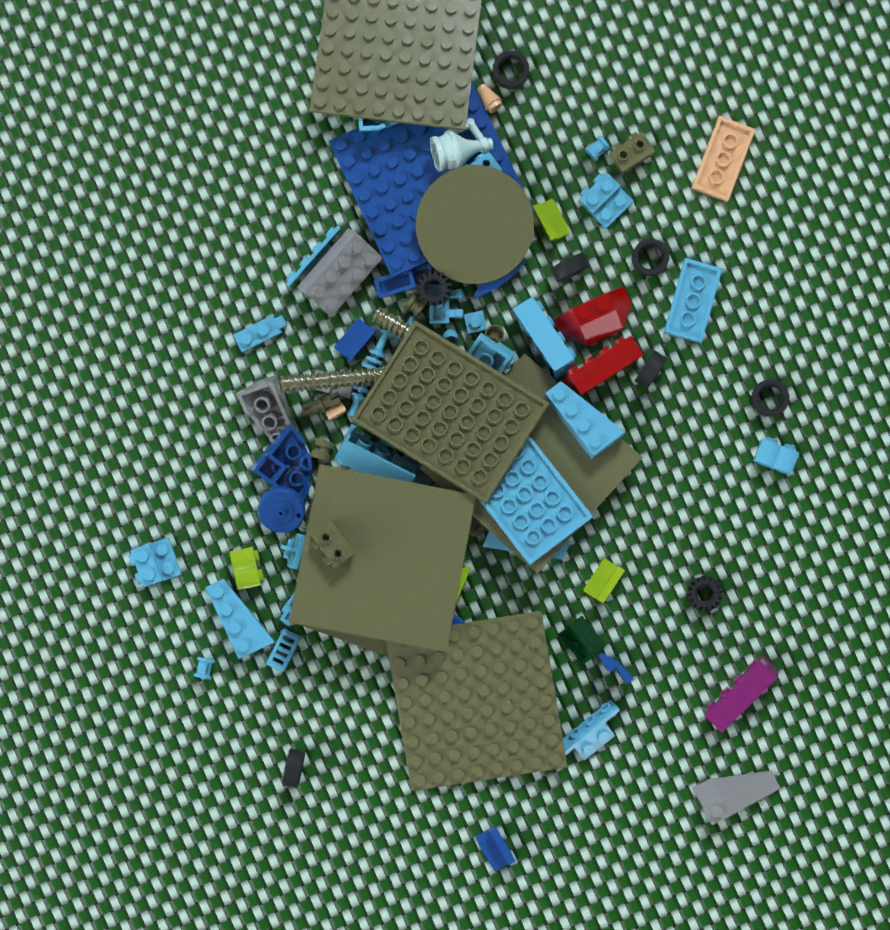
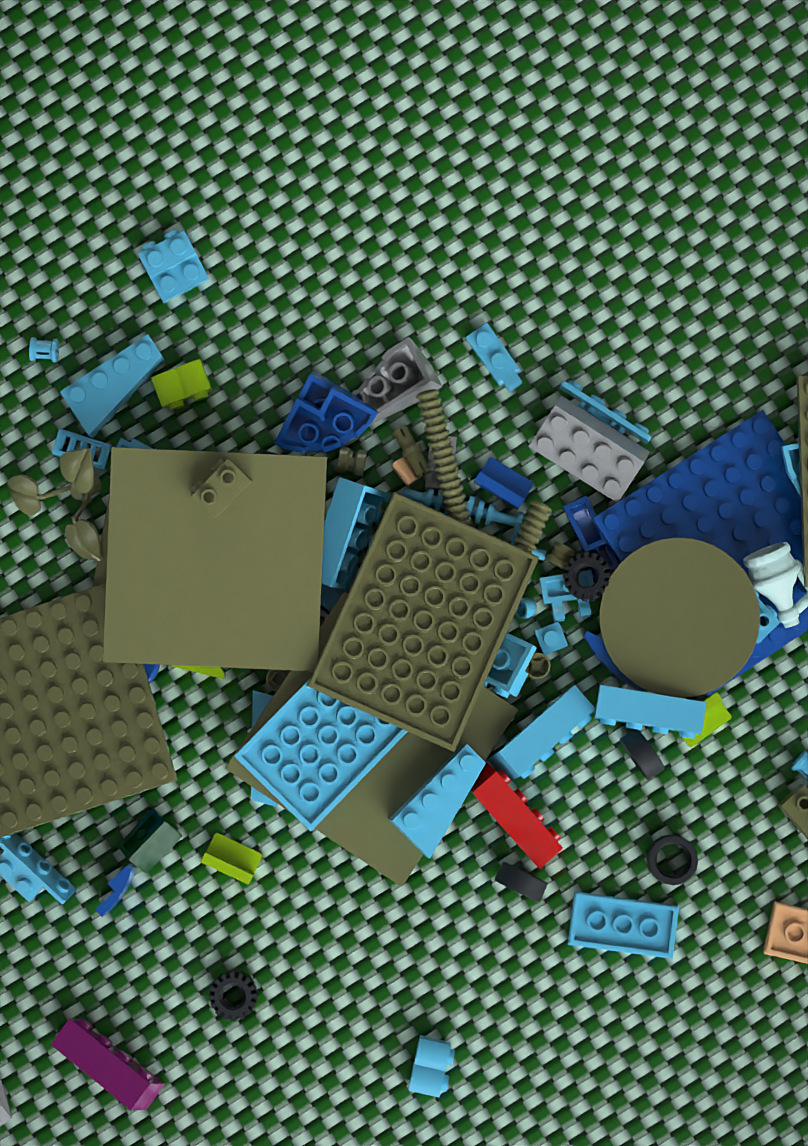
camera: 80 degrees right, 0 degrees up
blue wheel [258,486,305,533] -> none
medium azure hips [280,533,306,570] -> none
red wedge [553,287,632,346] -> none
medium azure plate [578,172,634,229] -> none
black tyre [751,379,790,417] -> none
none -> olive plant [8,448,103,561]
none -> medium azure wedge [594,685,707,739]

